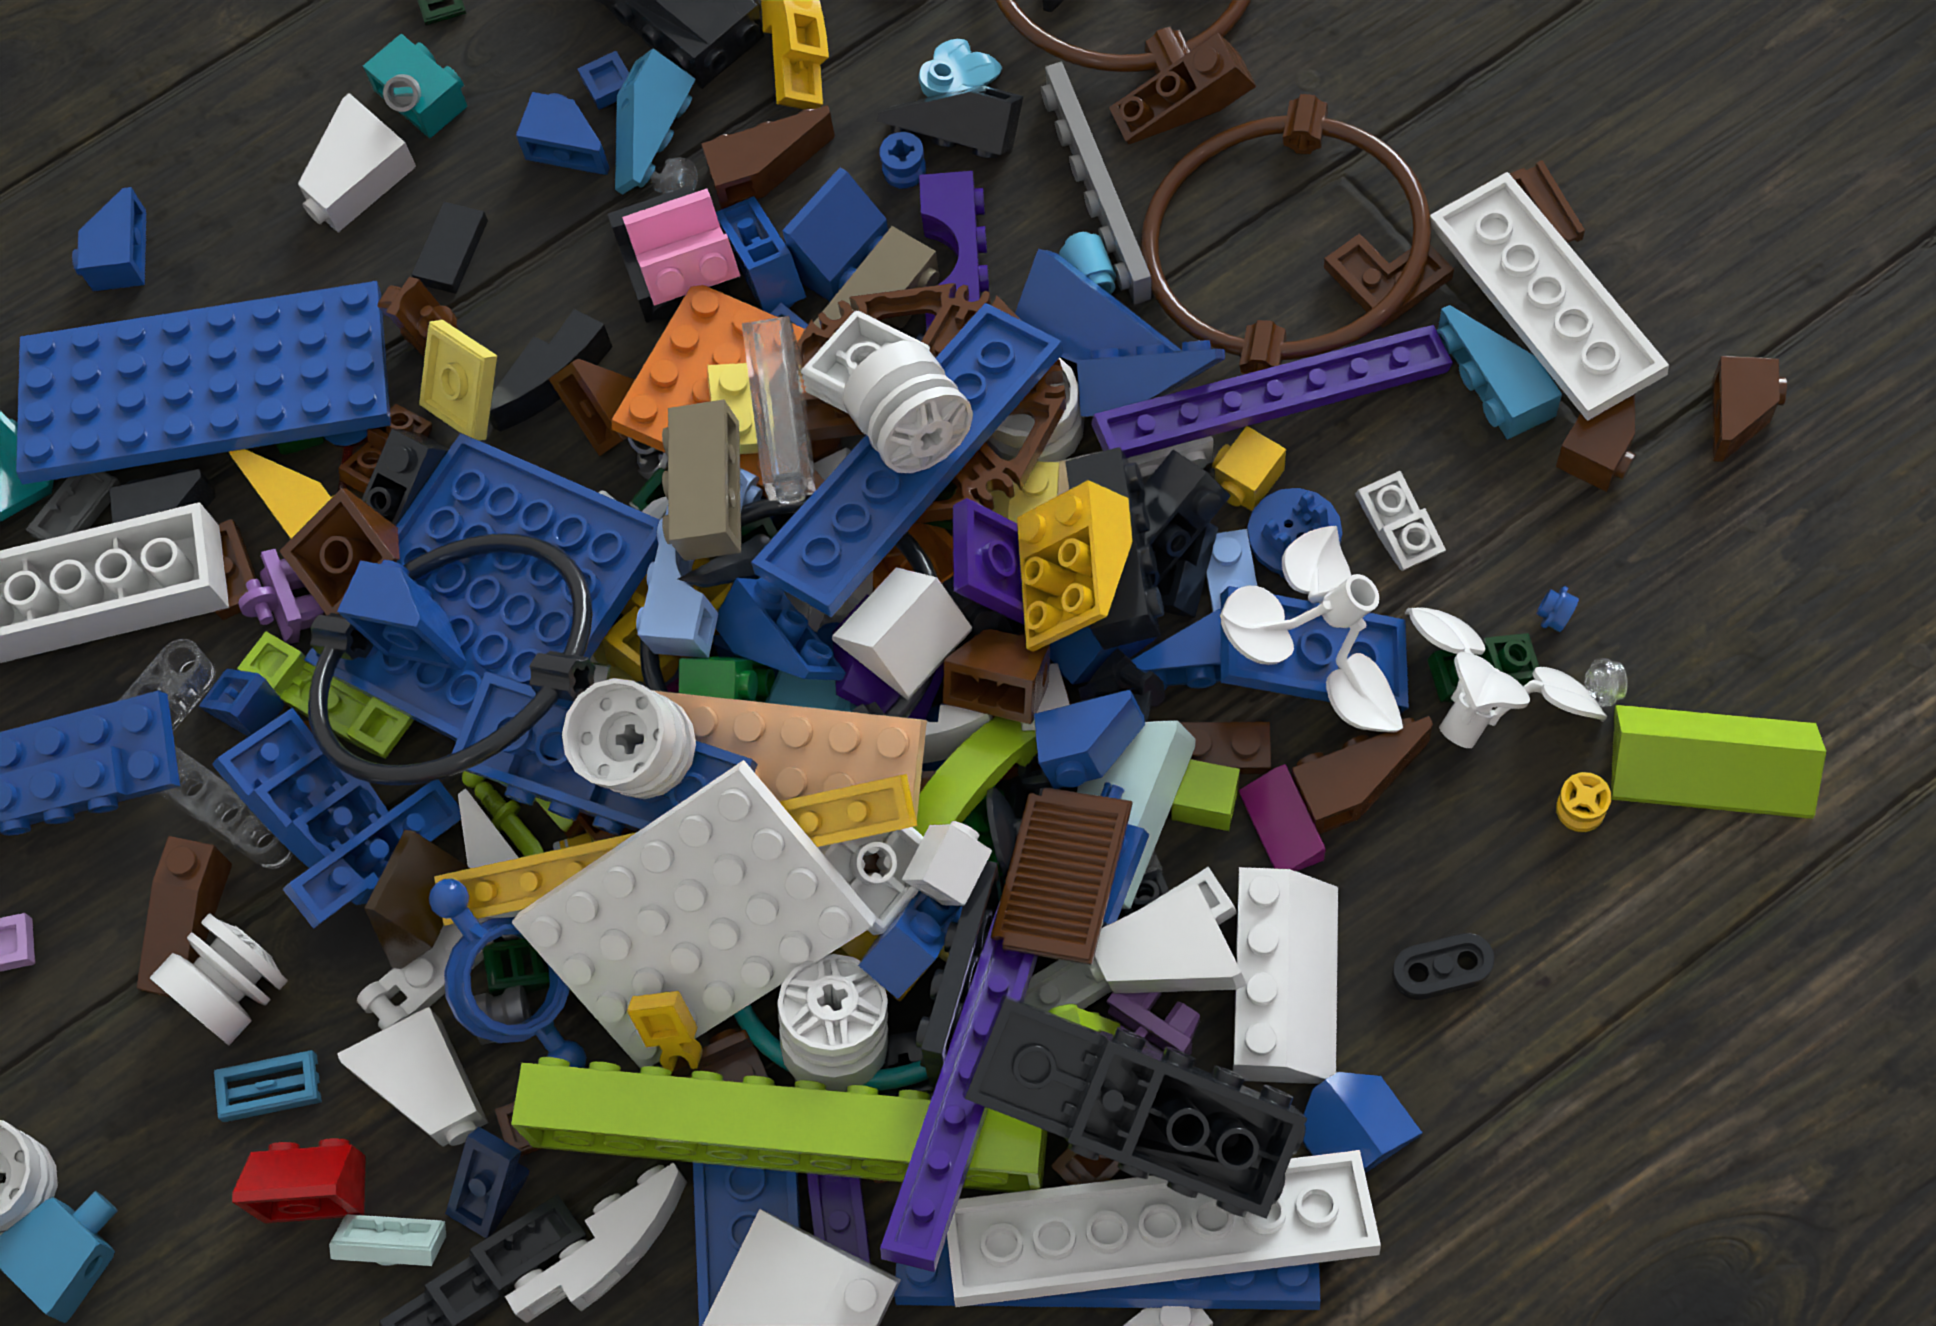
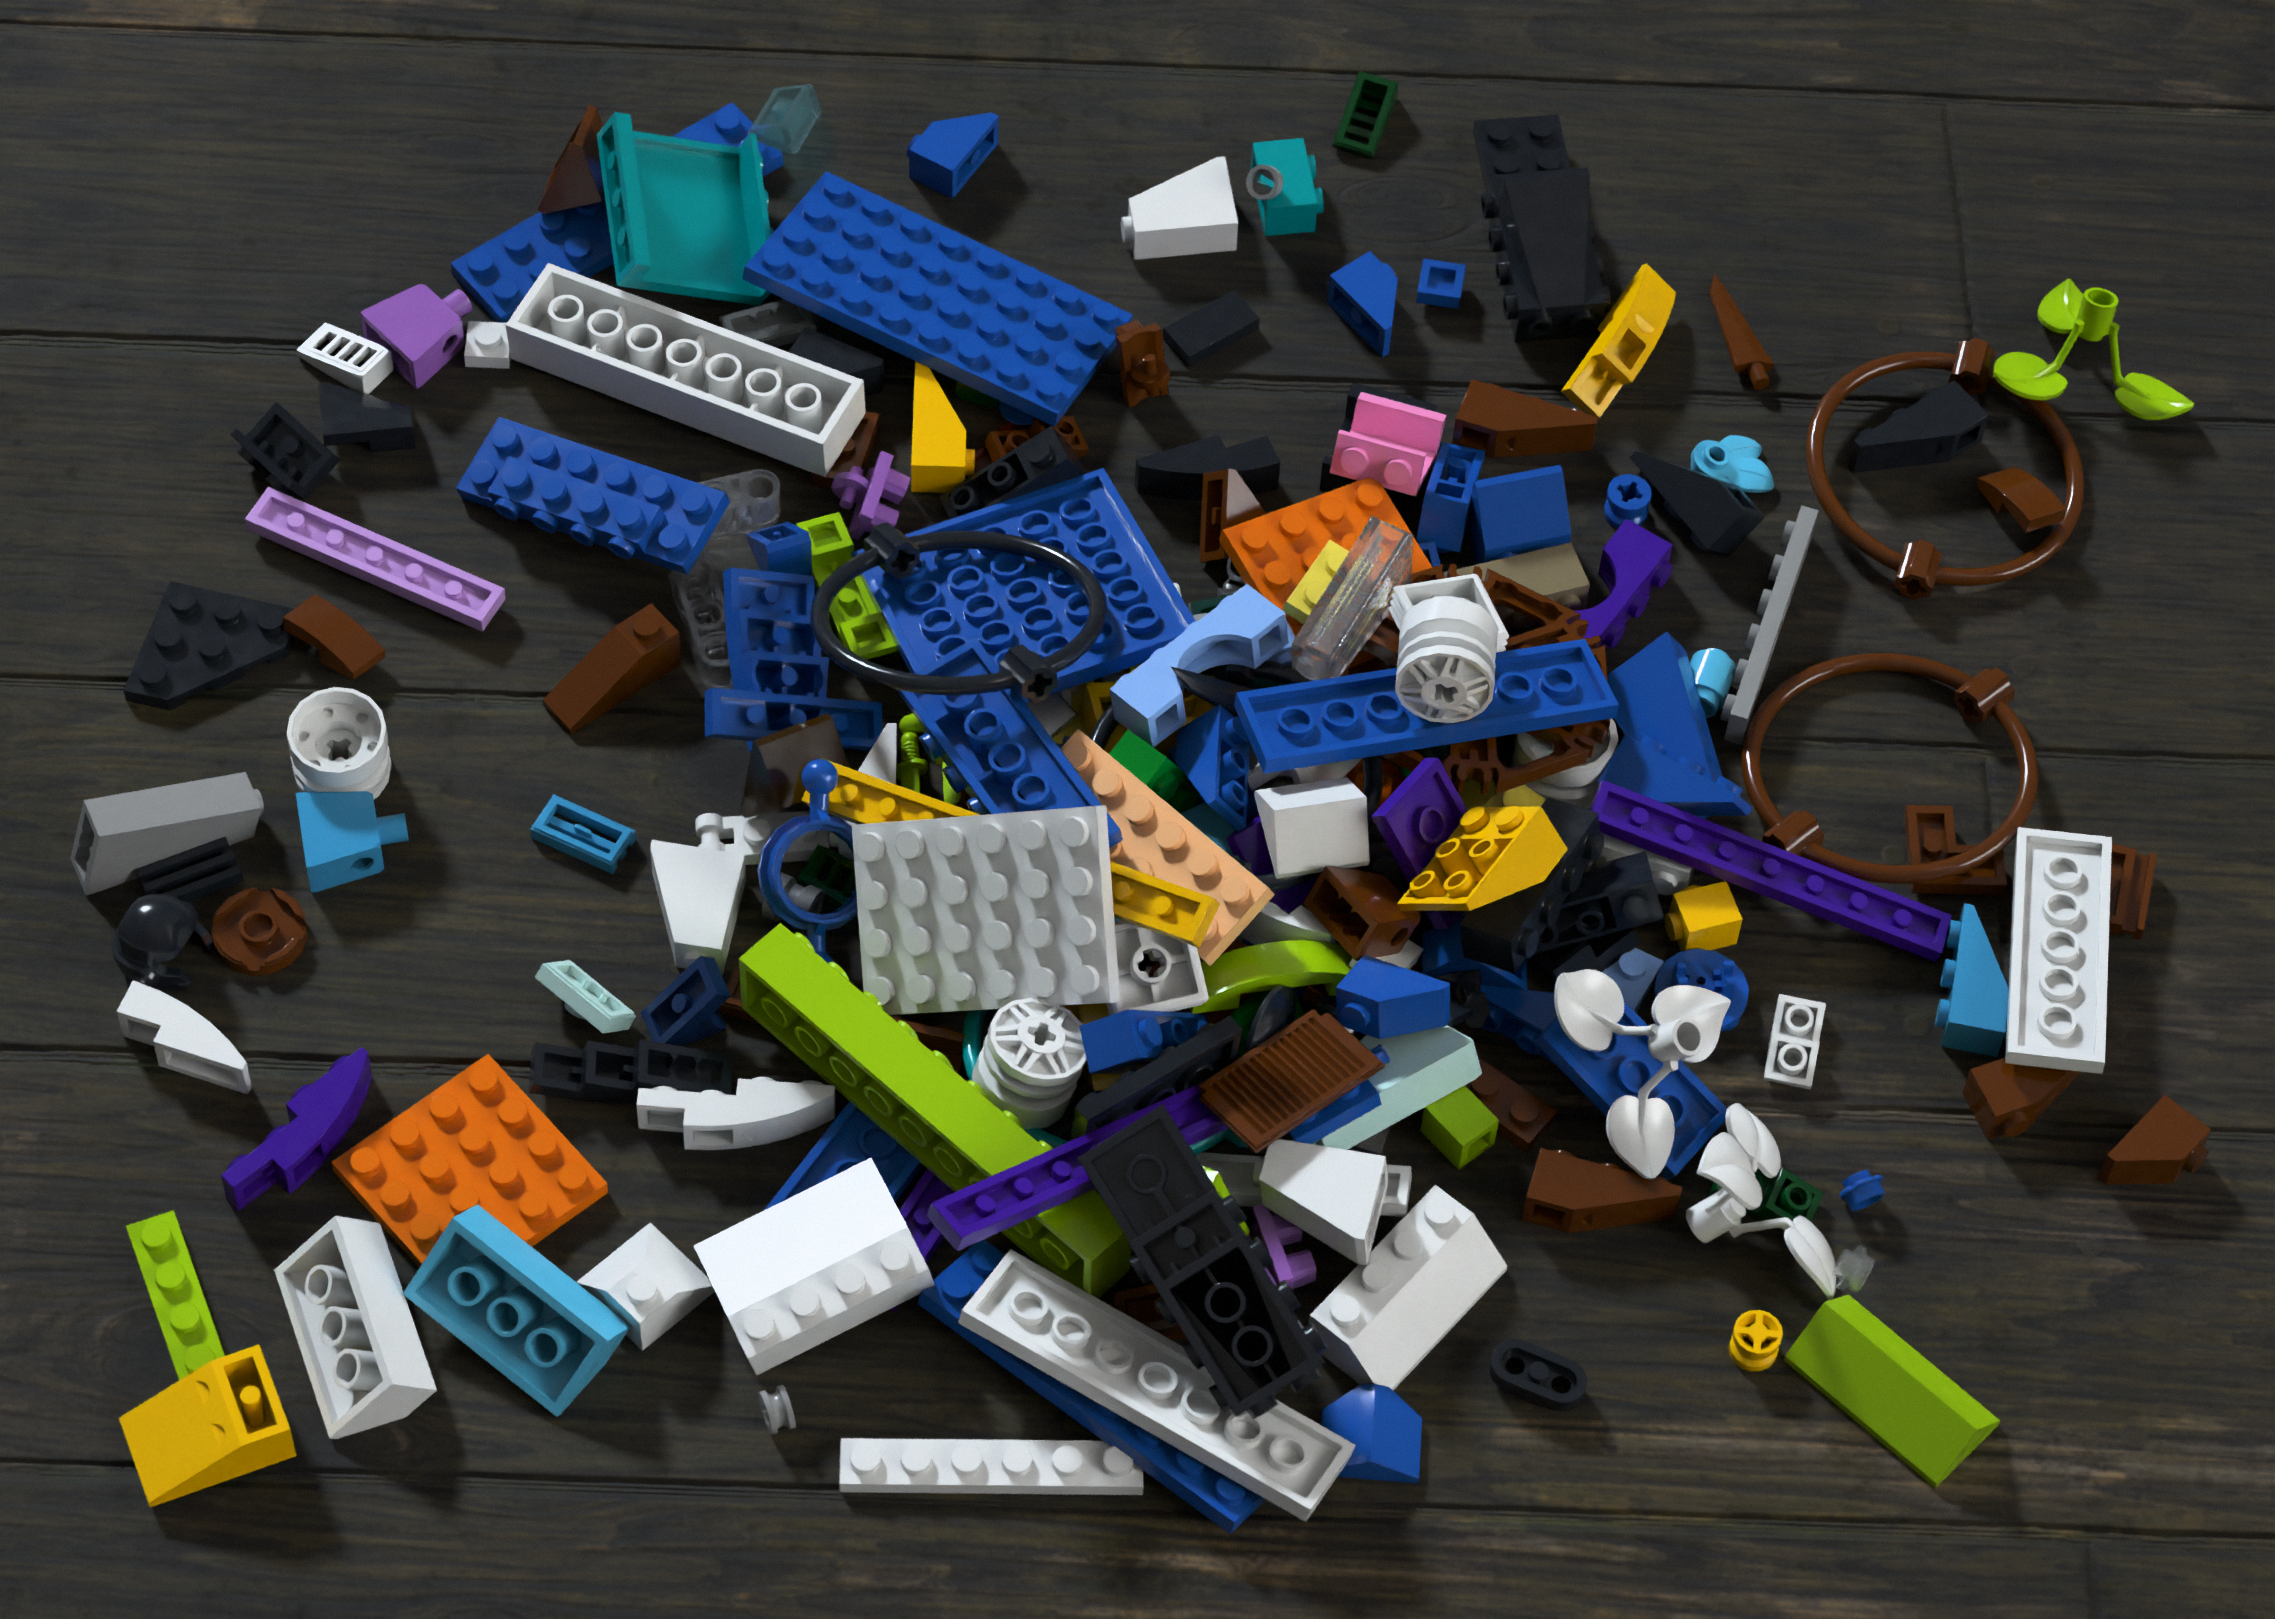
camera: 25 degrees right, 10 degrees down
white wheel [150,913,288,1045] -> none
red slope [232,1138,366,1223] -> none
reddish brown slope [279,488,400,615] -> none
blue slope [337,560,467,671] -> none
light yellow tile [419,320,497,441] -> none
white wheel [562,678,696,799] -> none
dark azure slope [615,49,696,195] -> none
yellow plate [627,991,703,1071] -> none
clear plate [650,157,698,195] -> none
dark tan brick [662,399,741,561] -> none
white brick [902,821,992,906] -> none
reddish brown slope [1109,33,1256,144] -> none
magenta slope [1238,764,1325,871] -> none

